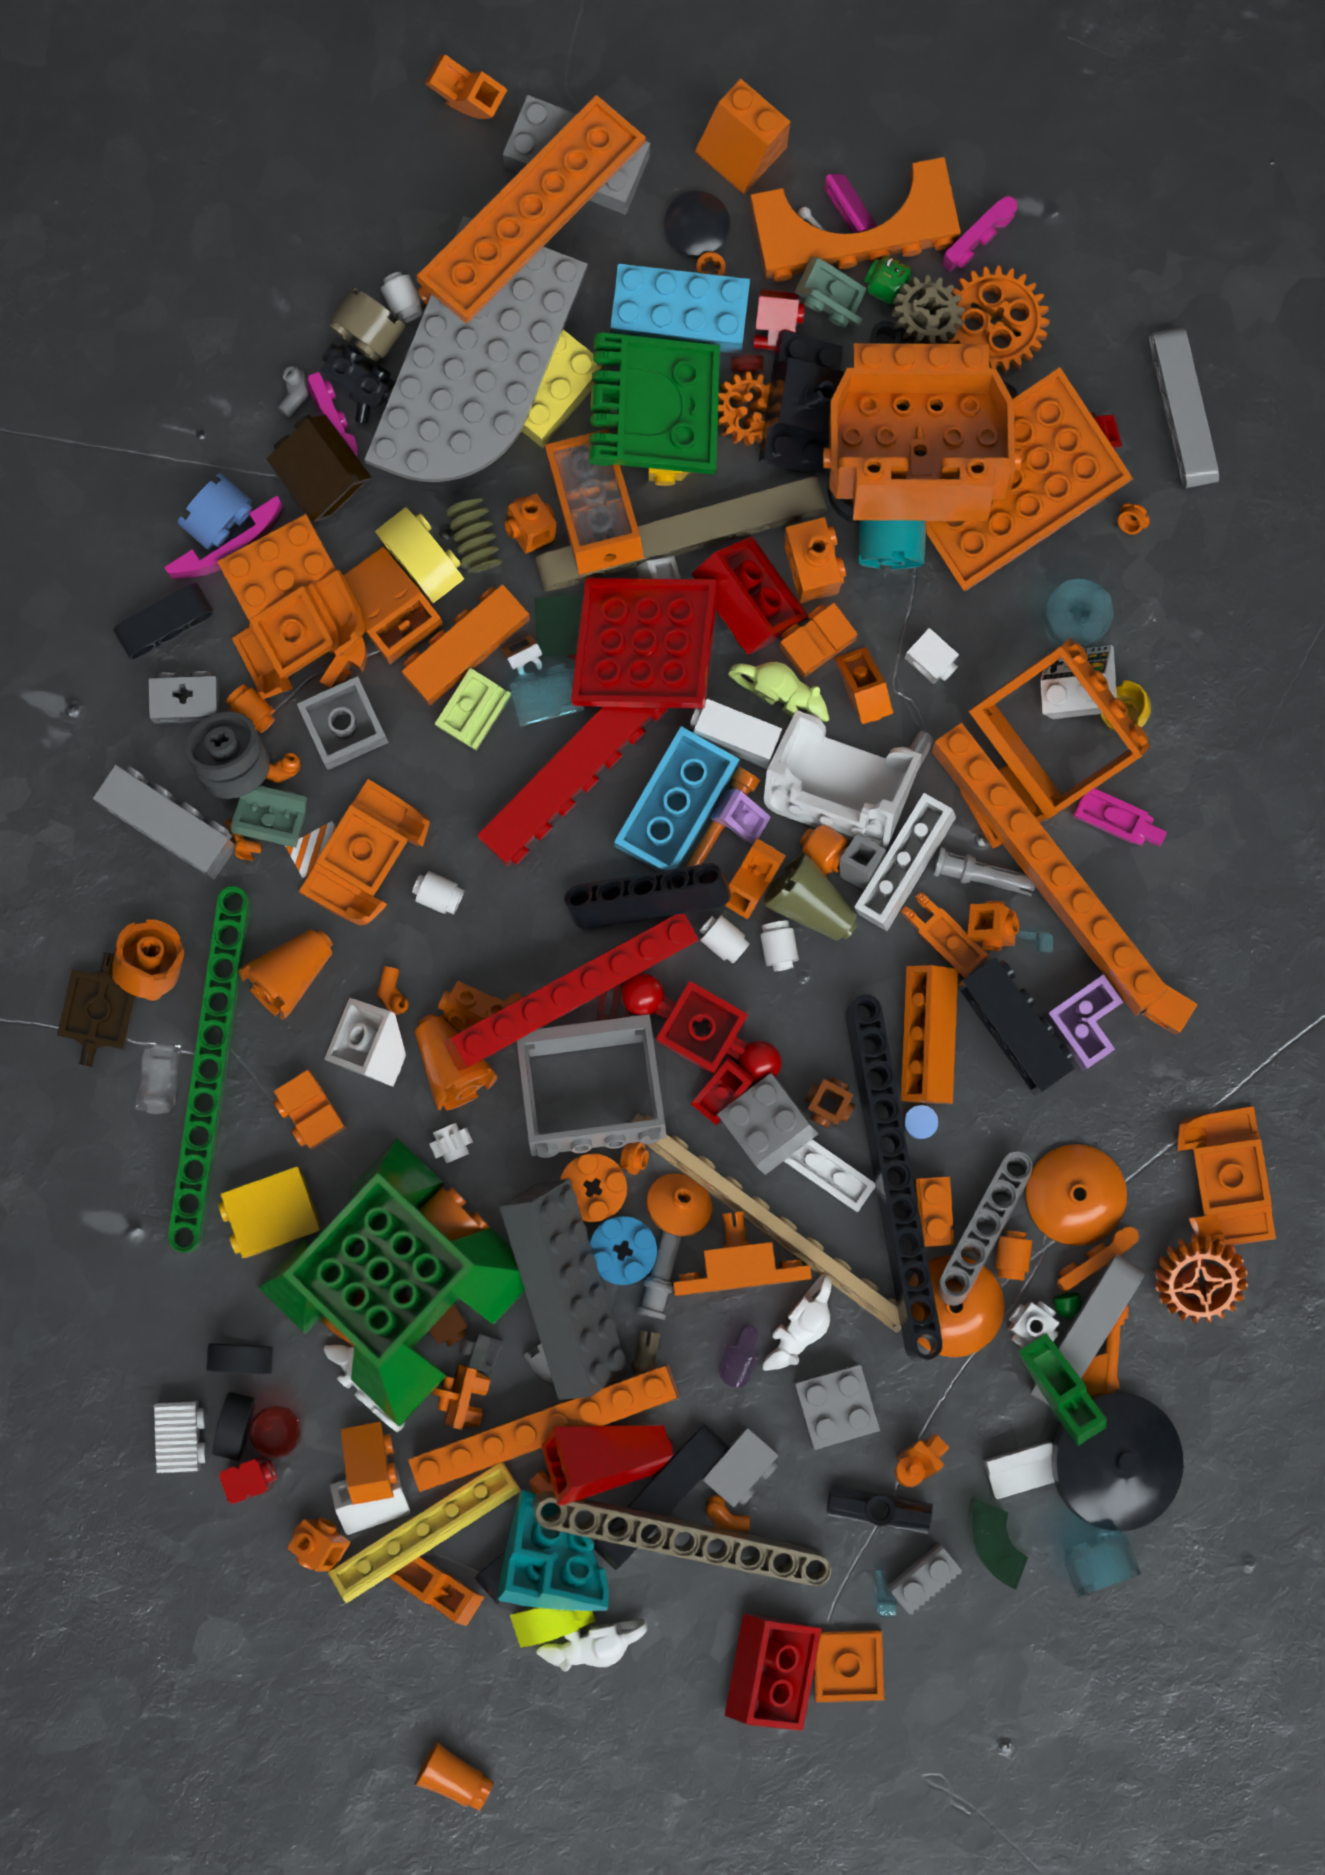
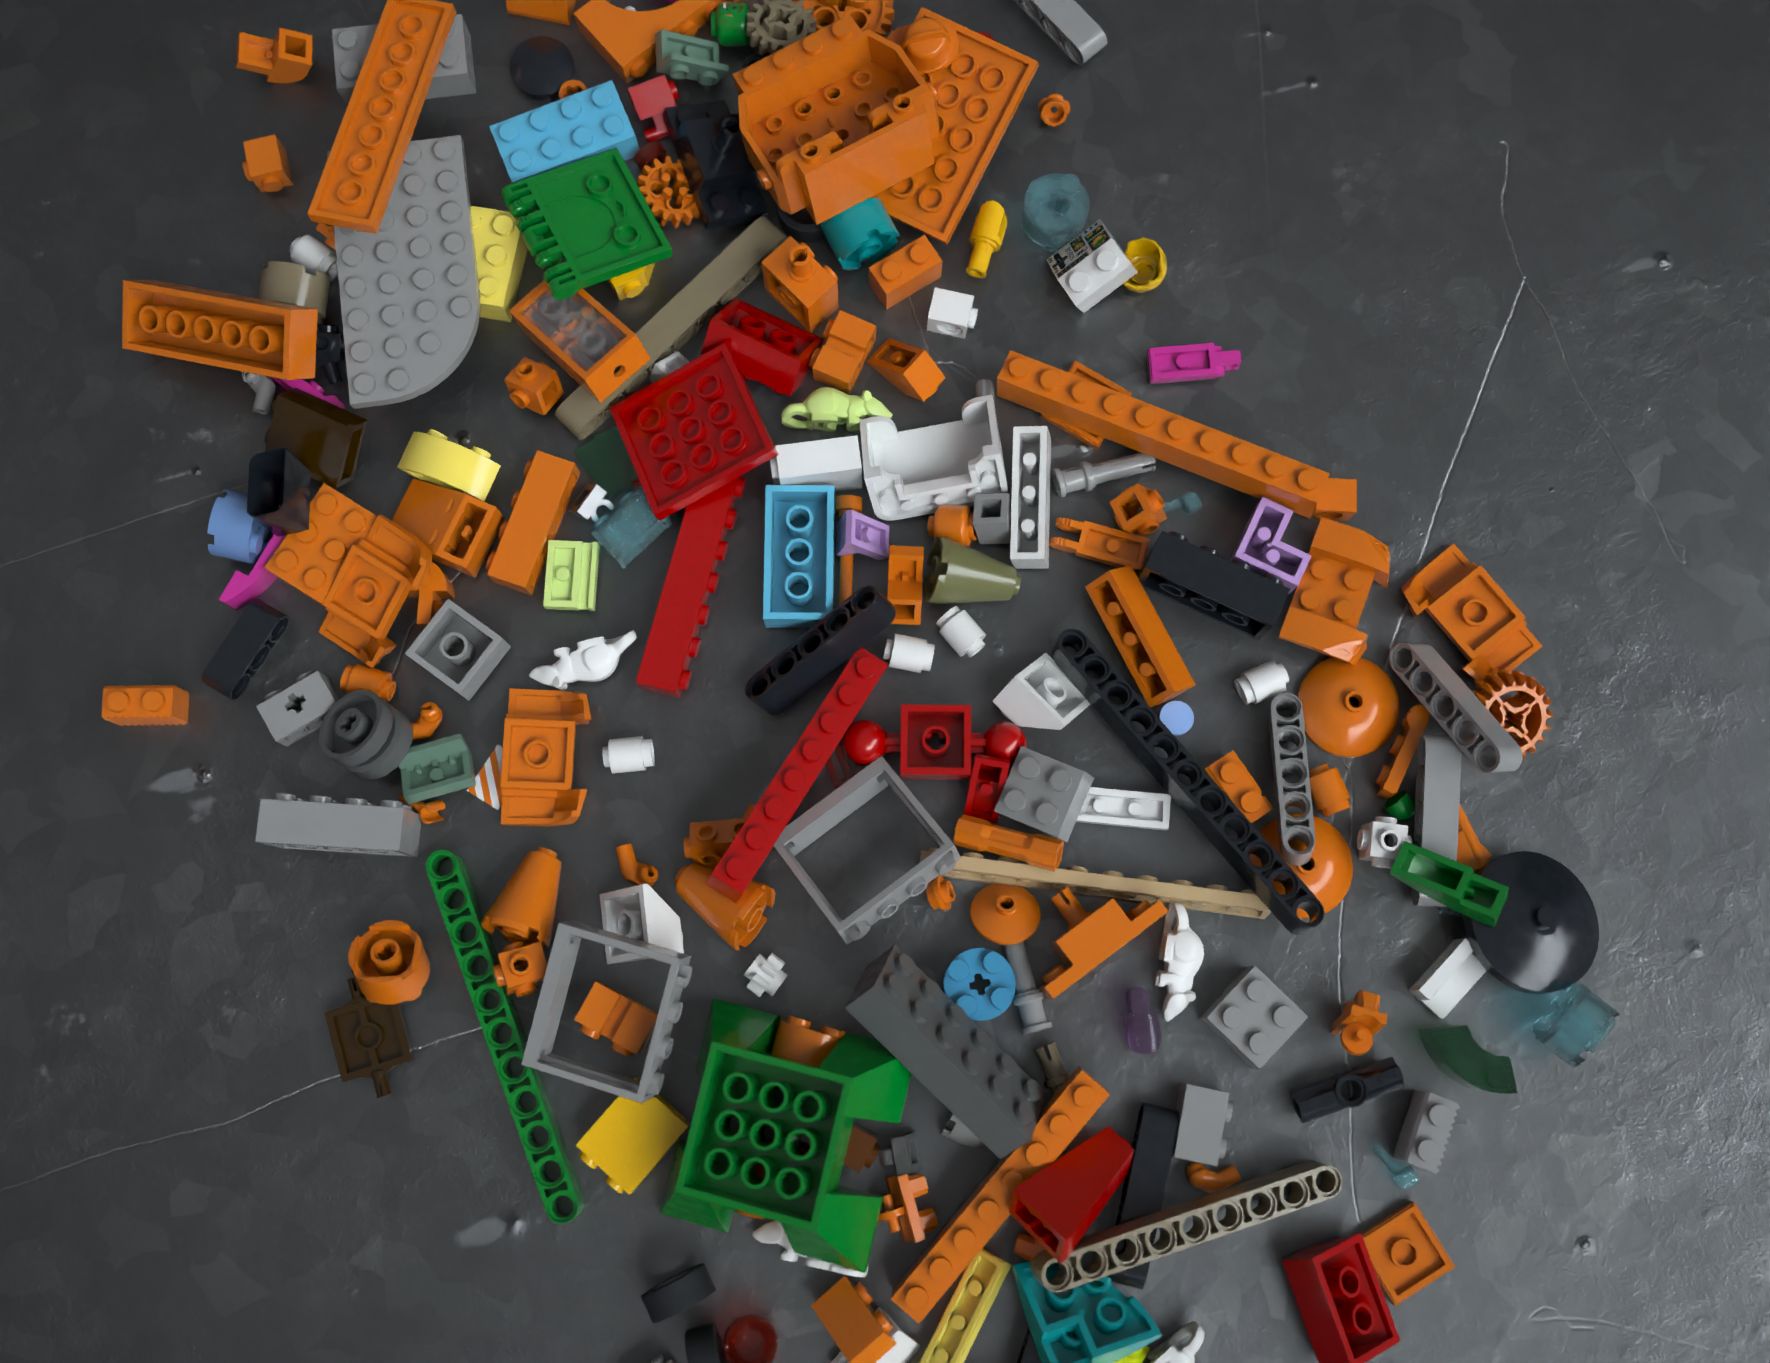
camera: 25 degrees left, 5 degrees down
clear brick [136,1041,182,1114] -> none
olive piece [446,498,503,573] -> none
orange brick [560,1154,627,1222] -> none
dark orange brick [804,1077,855,1128] -> none
orange window [968,637,1151,819] -> none
none -> orange brick [101,685,189,726]
none -> orange brick [122,280,318,380]
none -> orange brick [242,134,293,192]
none -> black piece [247,447,311,537]
none -> orange brick [492,941,547,997]
none -> light grey window [521,920,692,1103]
none -> white animal [529,630,637,691]
none -> orange brick [869,235,943,310]
none -> orange piece [886,18,959,75]
none -> orange axle [953,814,1064,872]
none -> yellow arm [966,200,1008,278]
none -> white slope [993,653,1091,730]
none -> white brick [1234,660,1289,705]
none -> orange piece [1279,517,1390,665]
none -> light grey beam [1389,643,1523,773]

